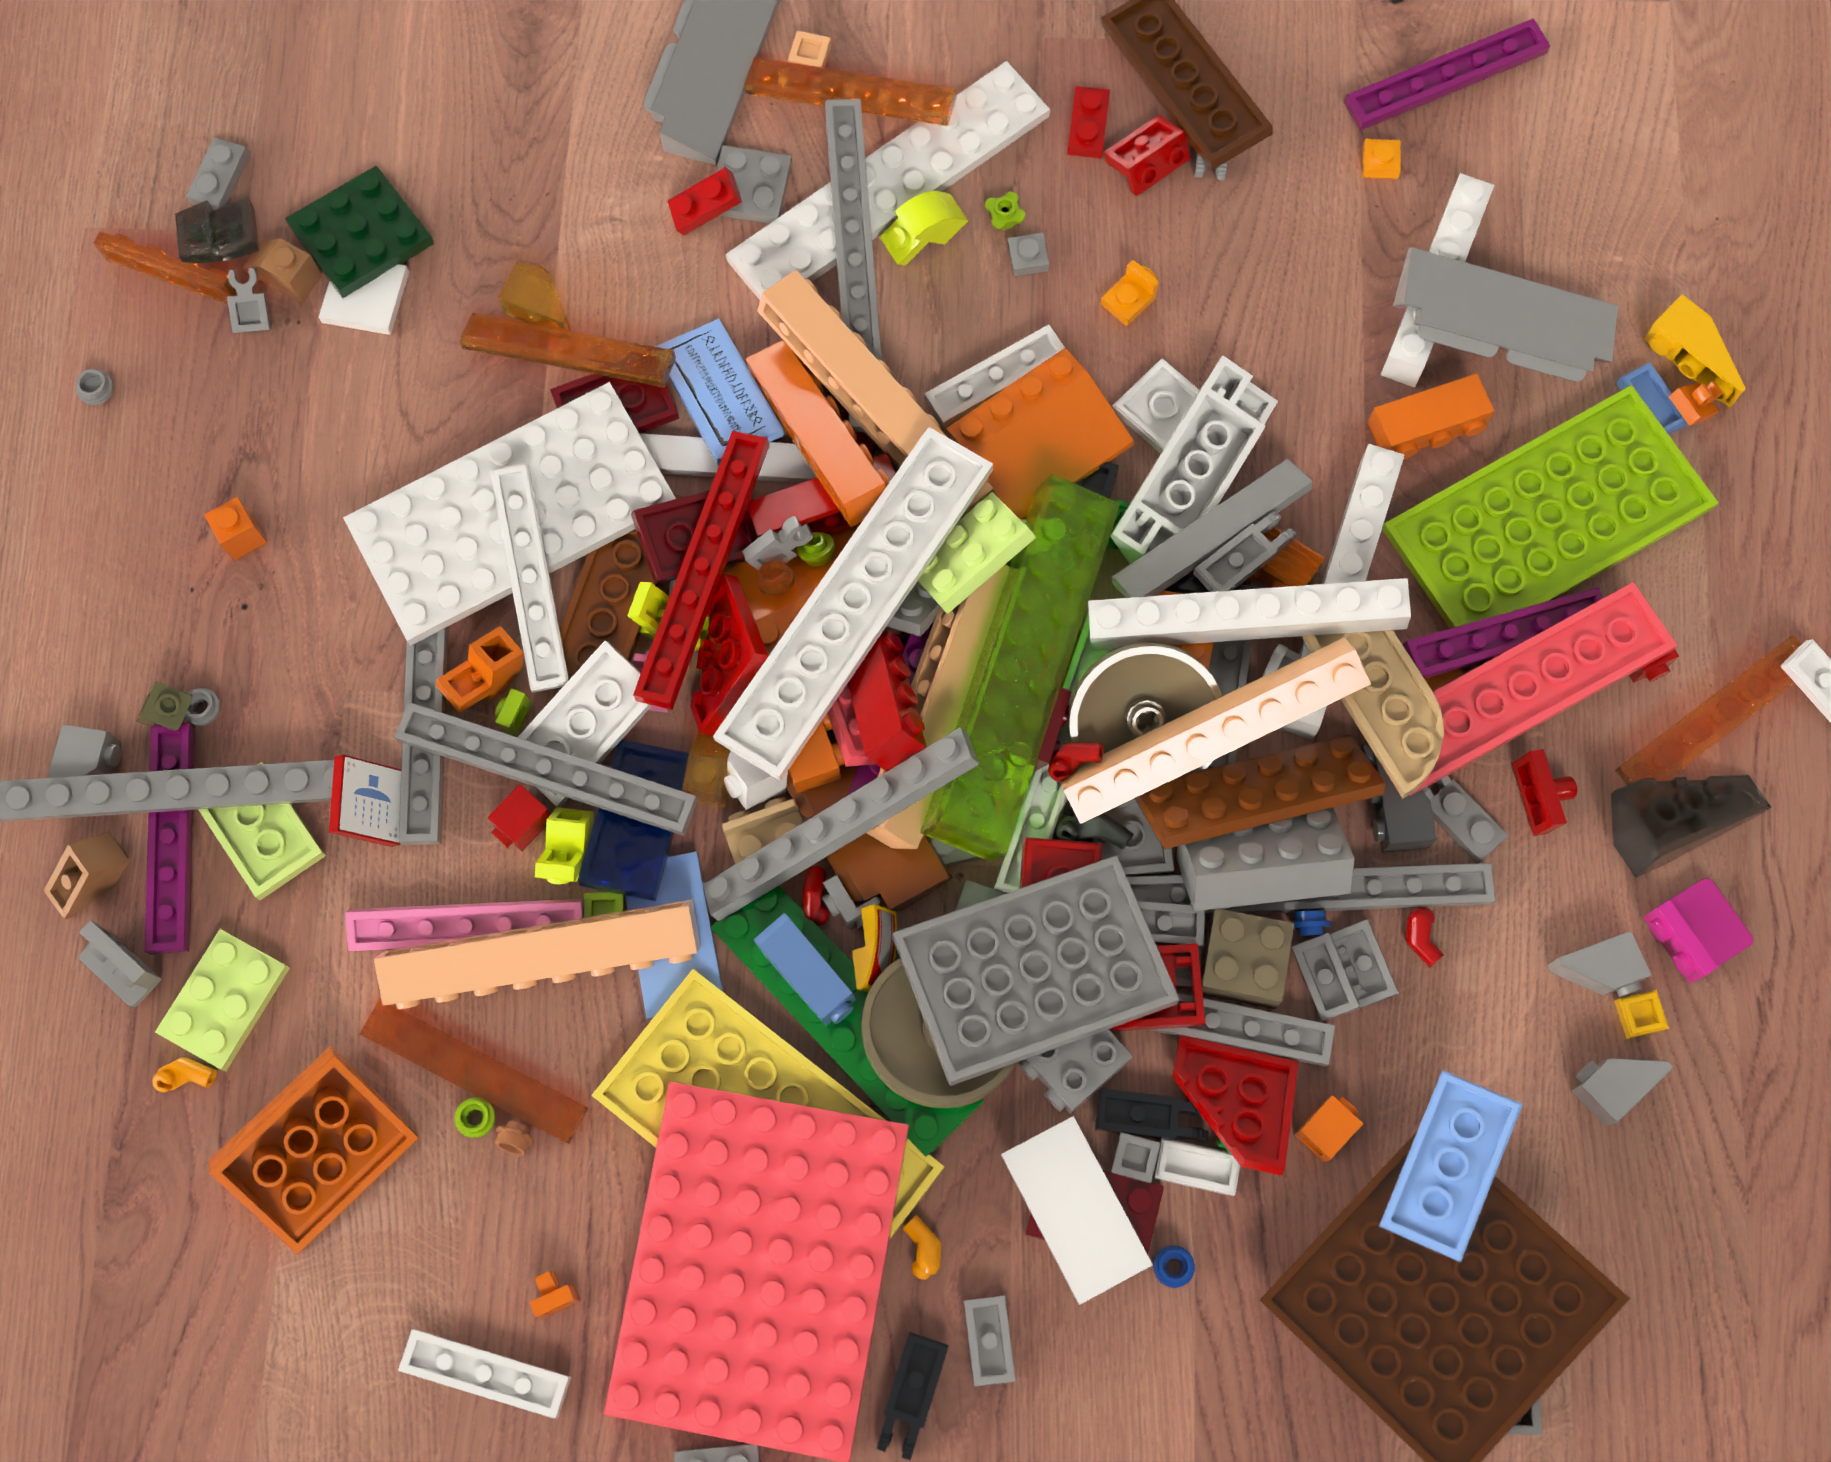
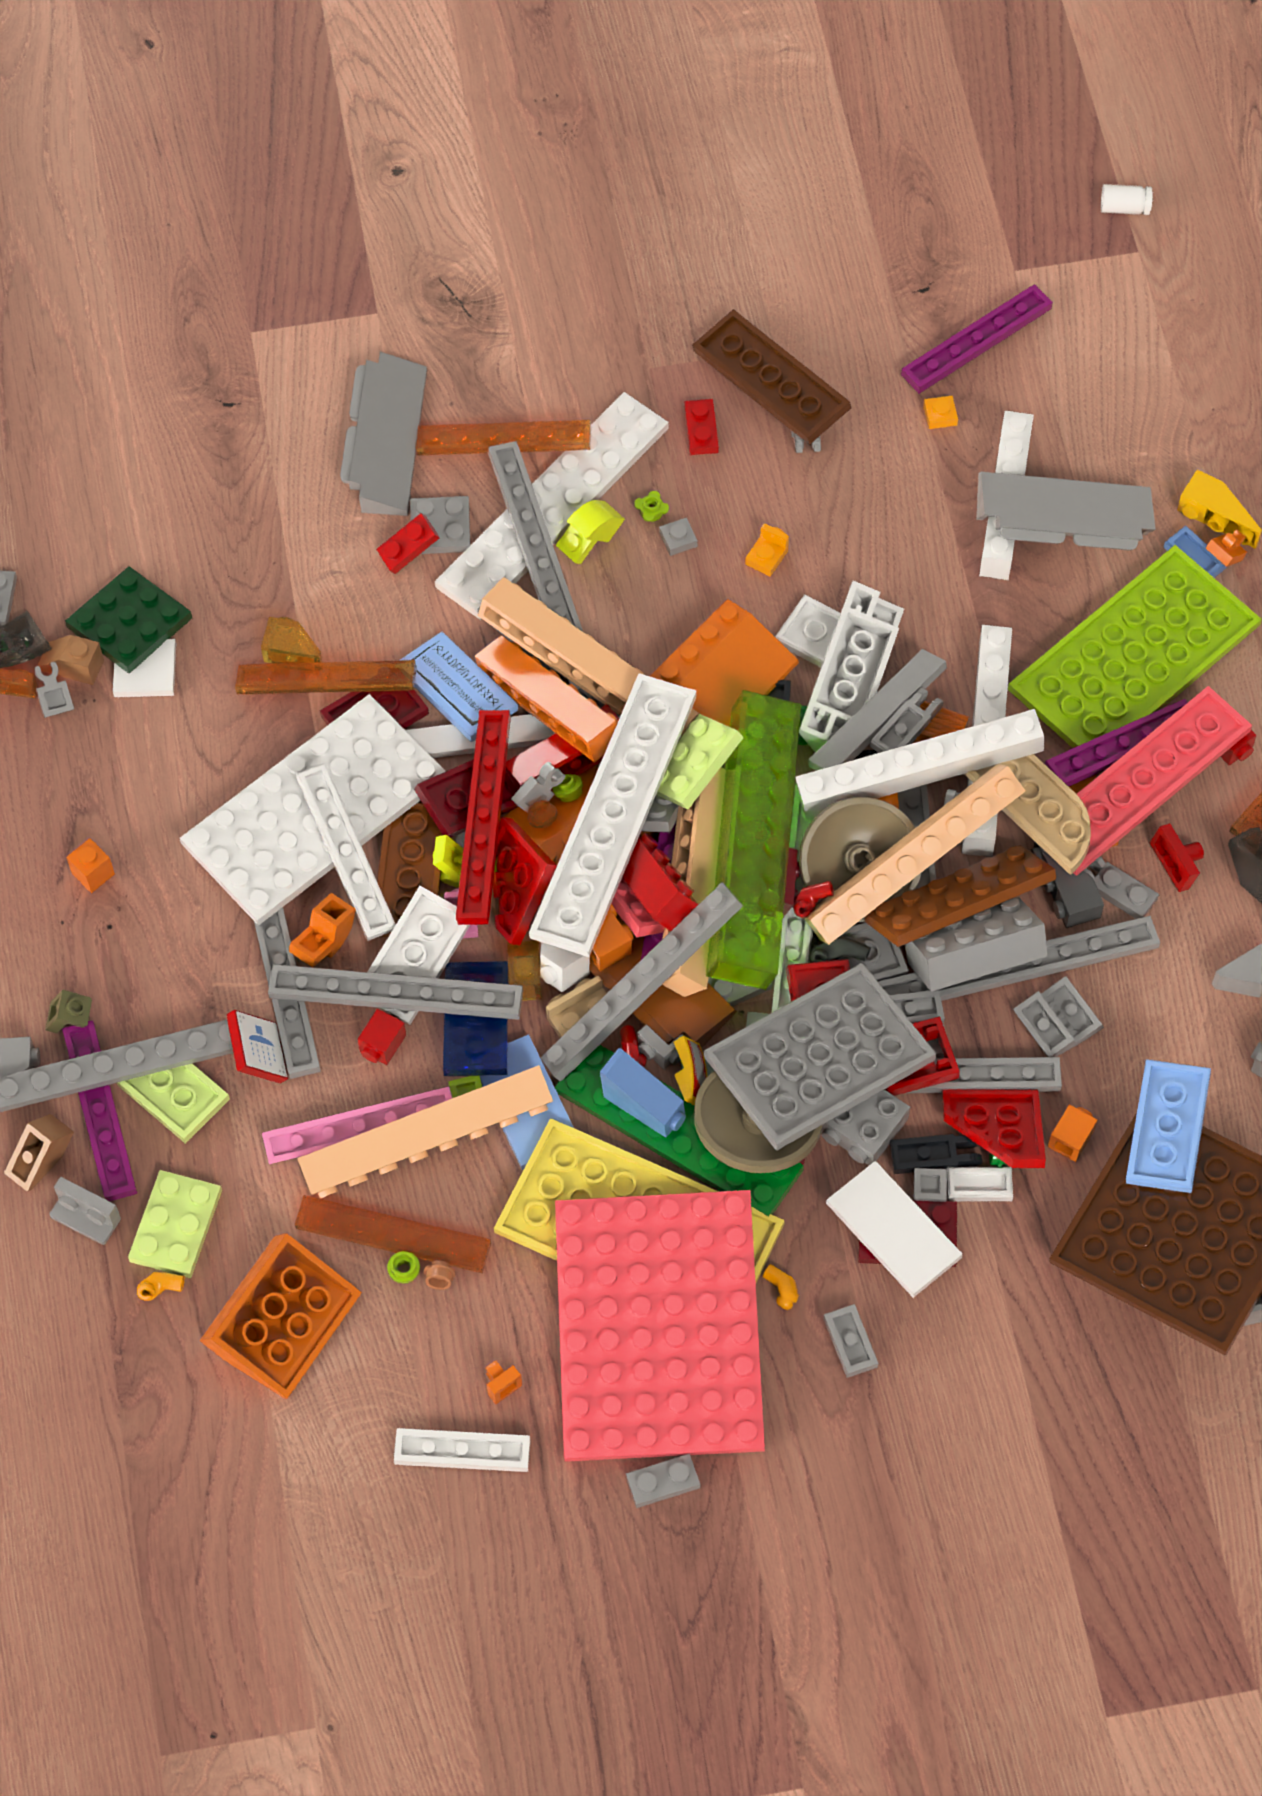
camera: 15 degrees left, 10 degrees down
light grey plate [184,688,221,726] -> none
lime plate [495,688,532,737] -> none
neon yellow brick [535,807,594,884] -> none
light nougat plate [788,31,831,75] -> none
black hinge [877,1332,949,1460] -> none
white plate [924,325,1065,428] -> none
red bracket [1103,115,1190,196] -> none
blue plate [1153,1245,1195,1288] -> none
dark tan brick [1201,909,1294,1009] -> none
blue plate [1291,911,1331,936] -> none
orange brick [1367,373,1495,460] -> none
red arm [1405,907,1444,968] -> none

